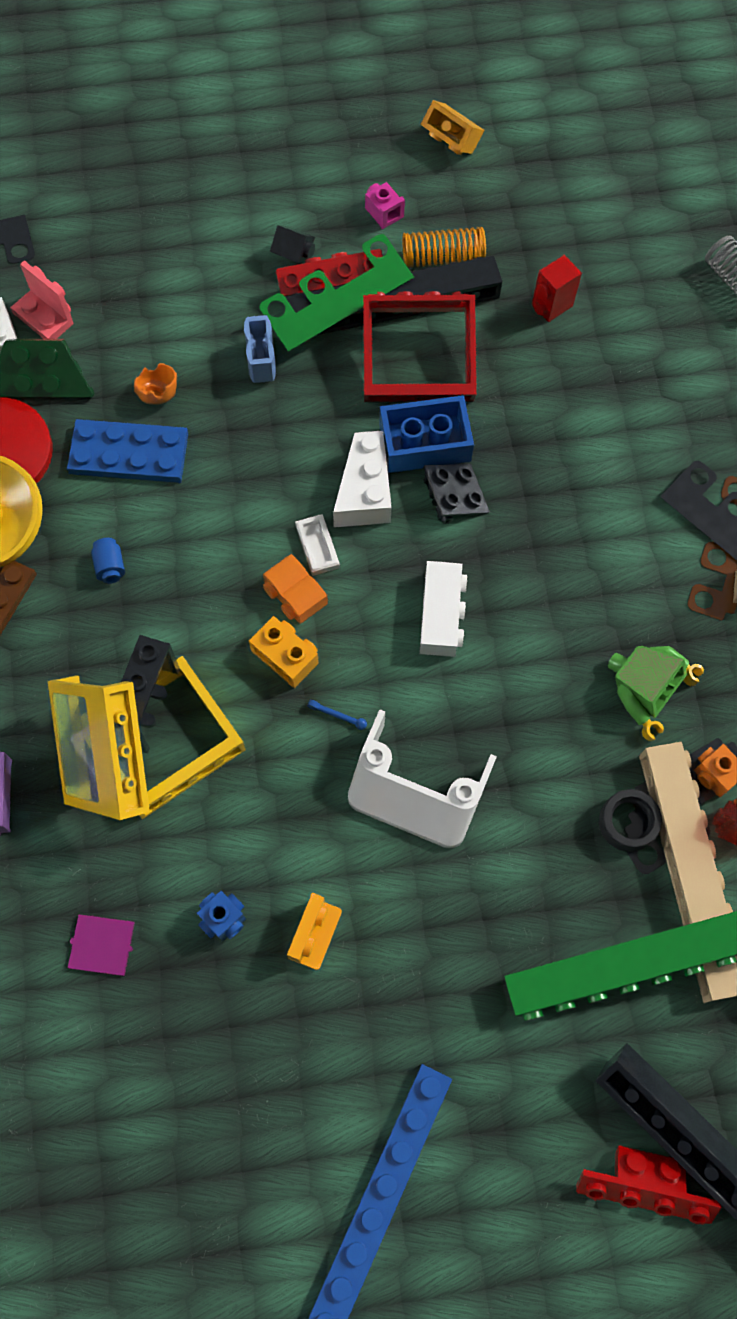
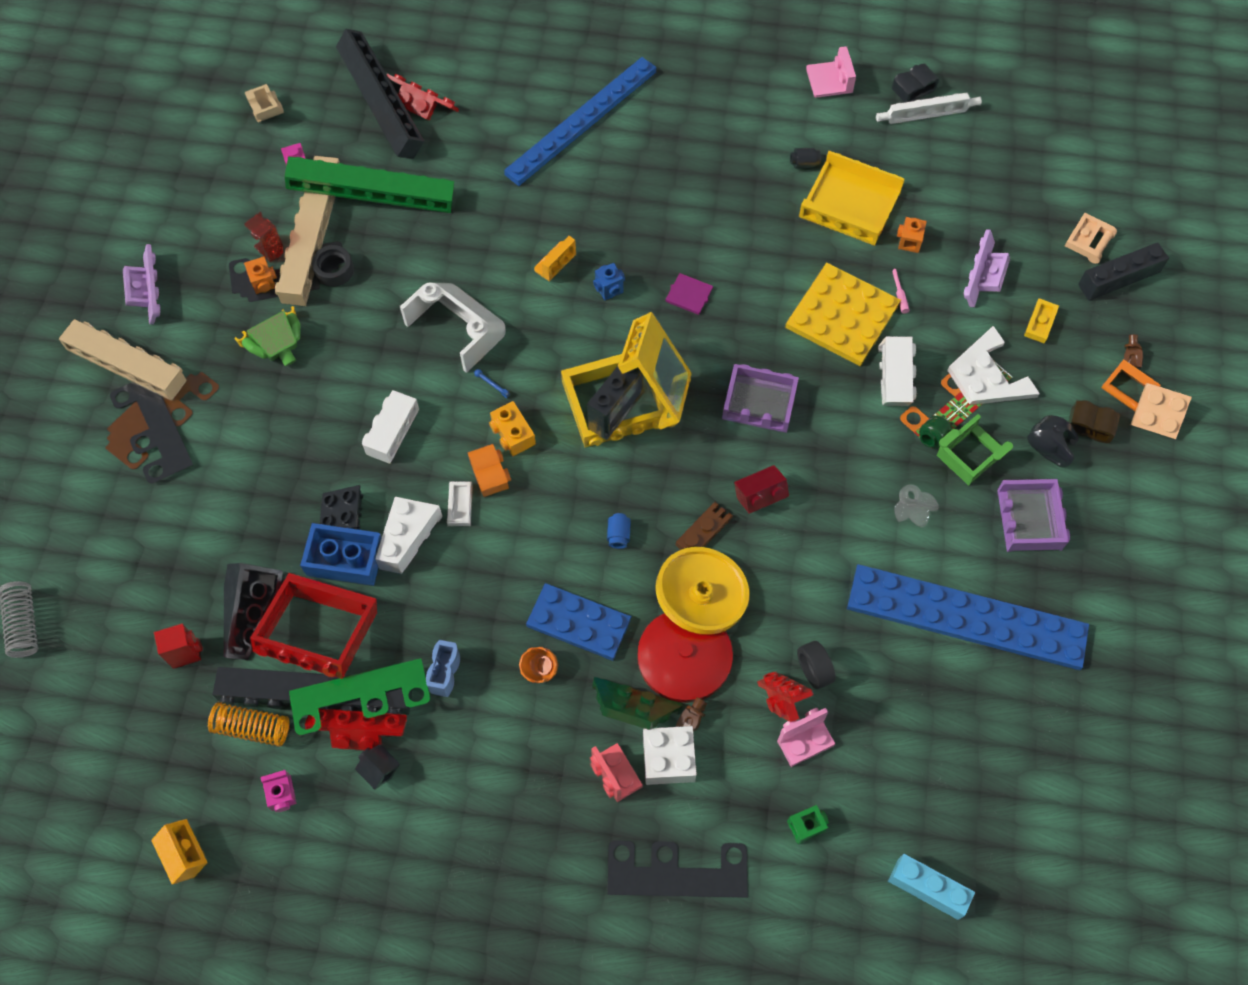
camera: 160 degrees left, 5 degrees down
none -> black wedge [224,563,283,660]

